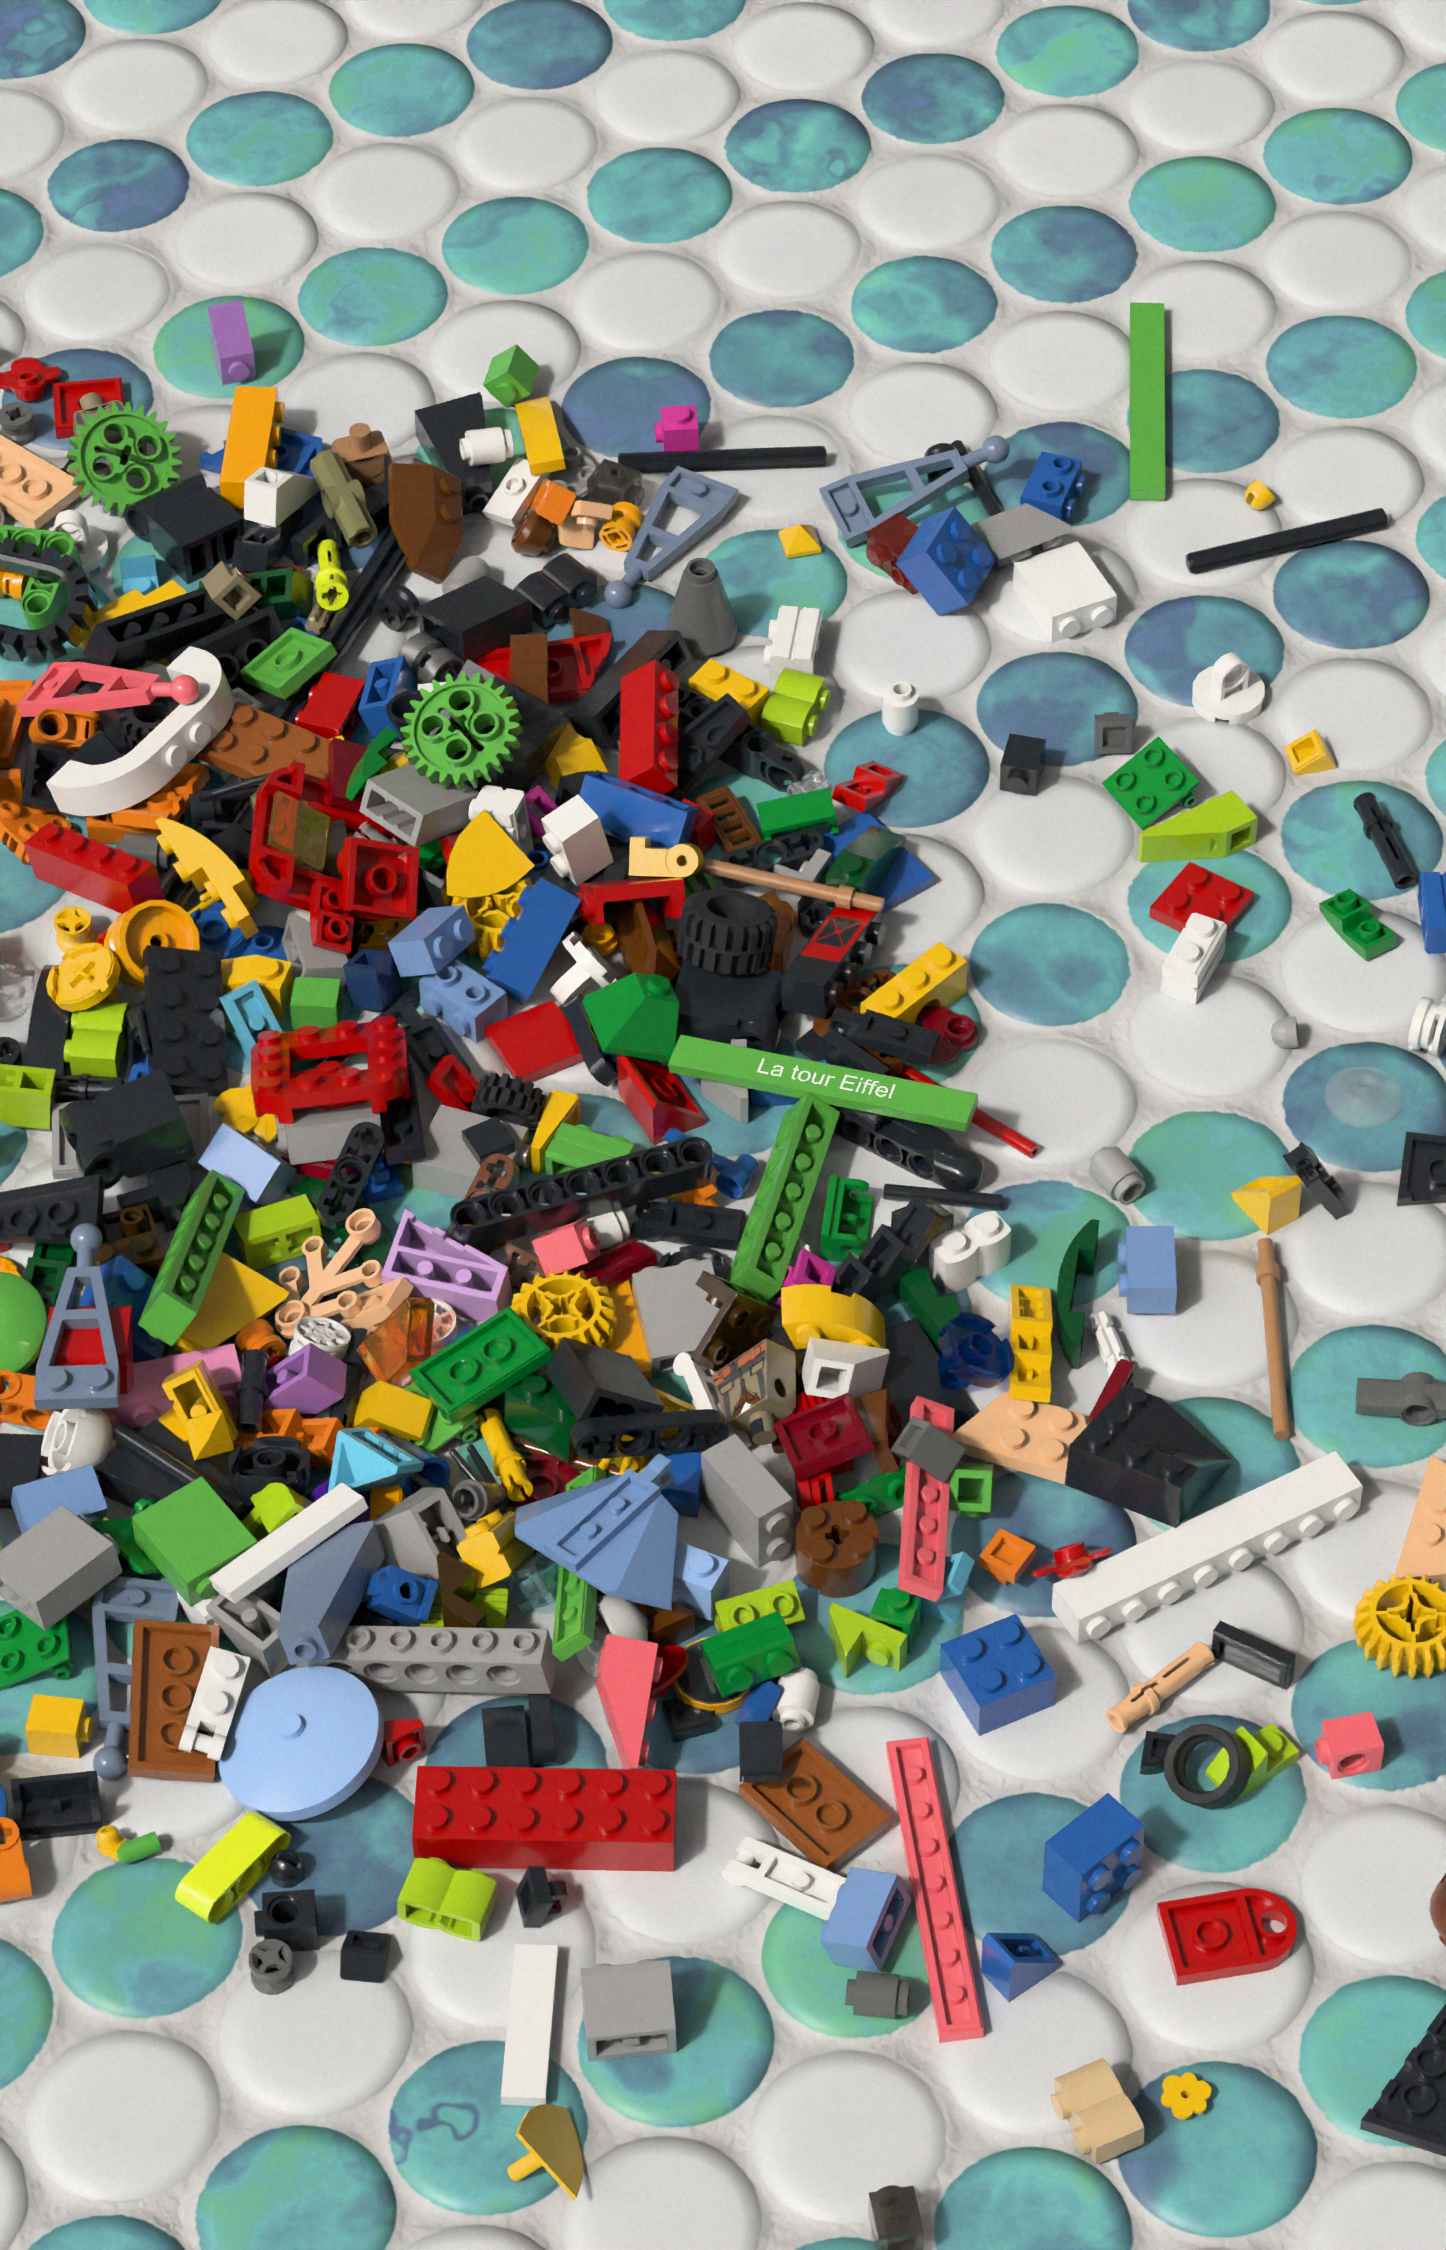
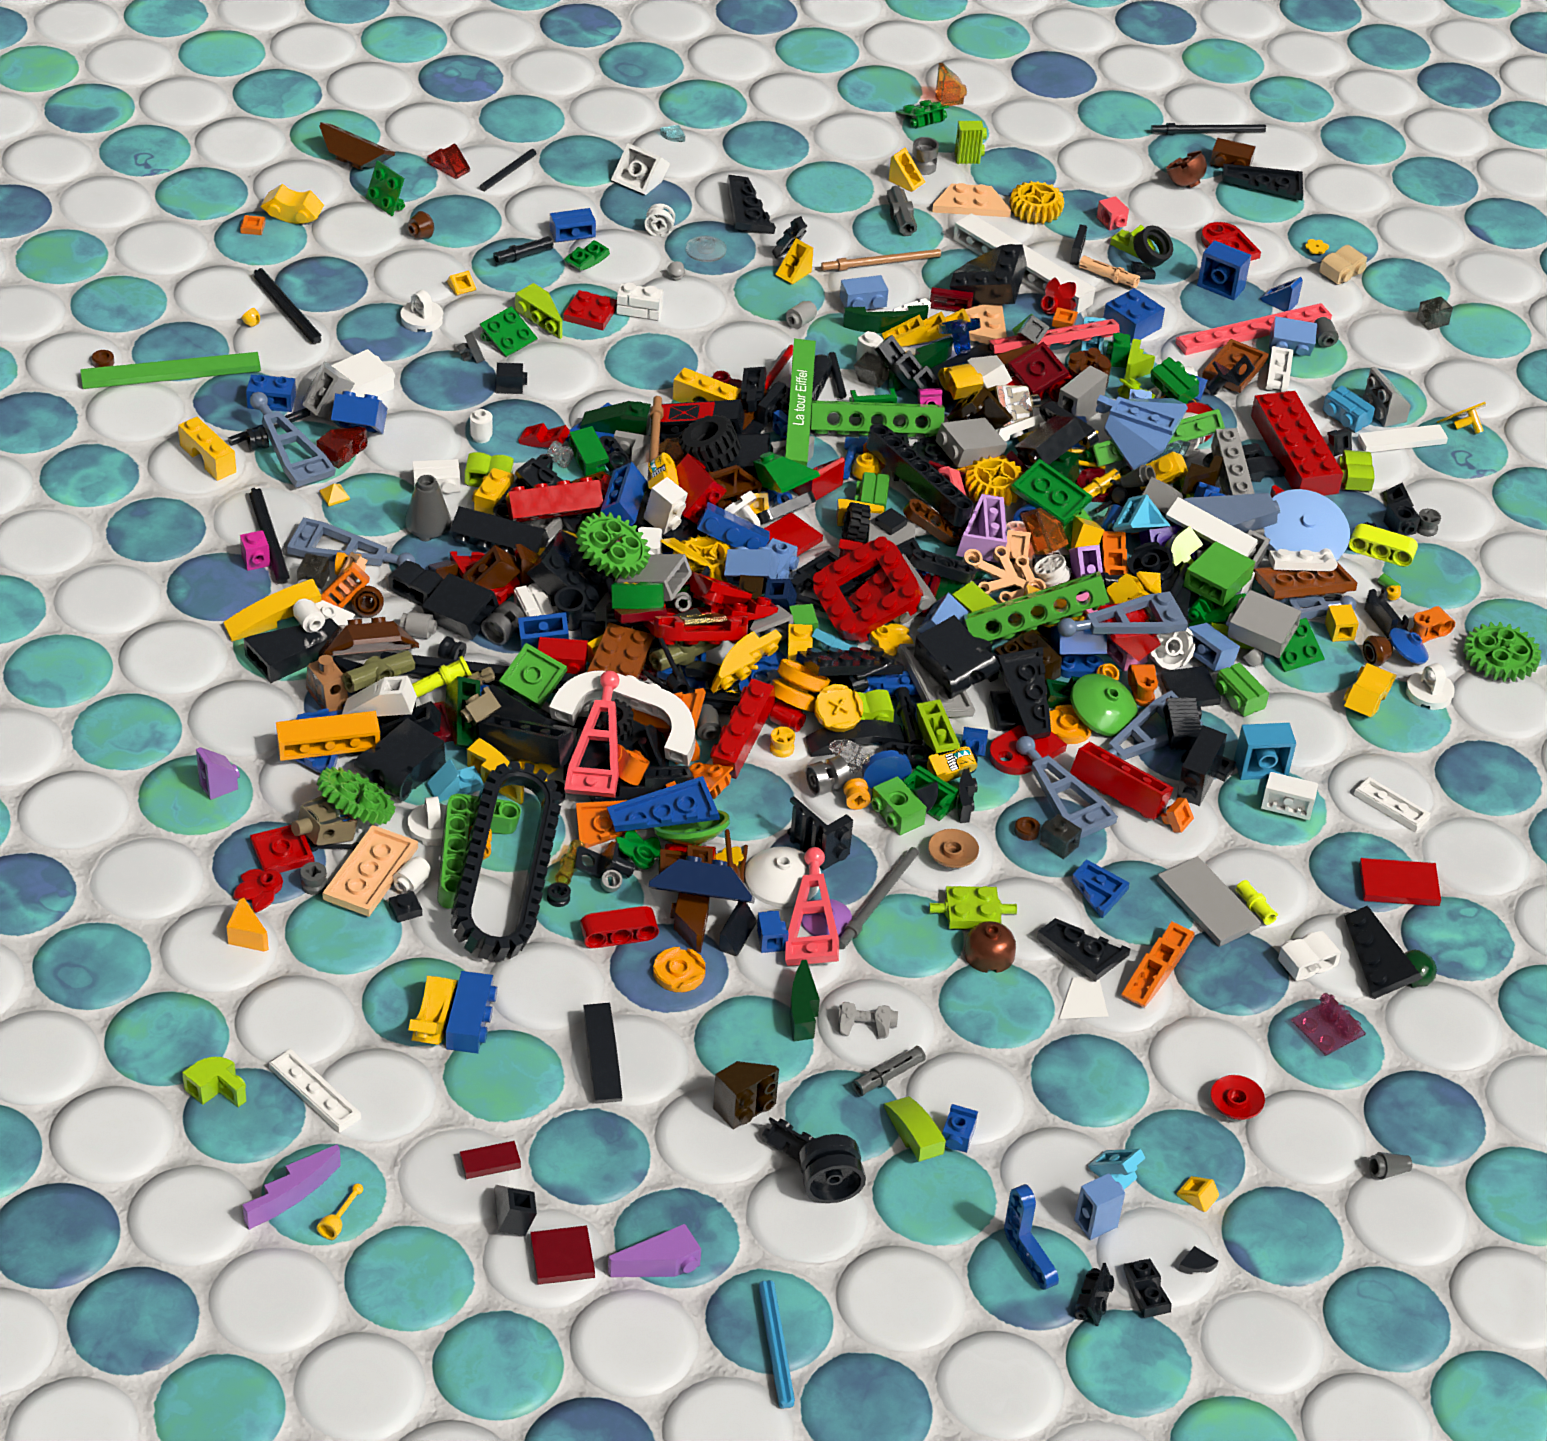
camera: 110 degrees left, 5 degrees down
bright green brick [483,344,540,408] -> none
coral slope [595,1634,663,1769] -> none
none -> reddish brown tile [92,350,115,368]
none -> yellow arch [178,417,236,481]
none -> dark azure brick [1323,386,1375,433]

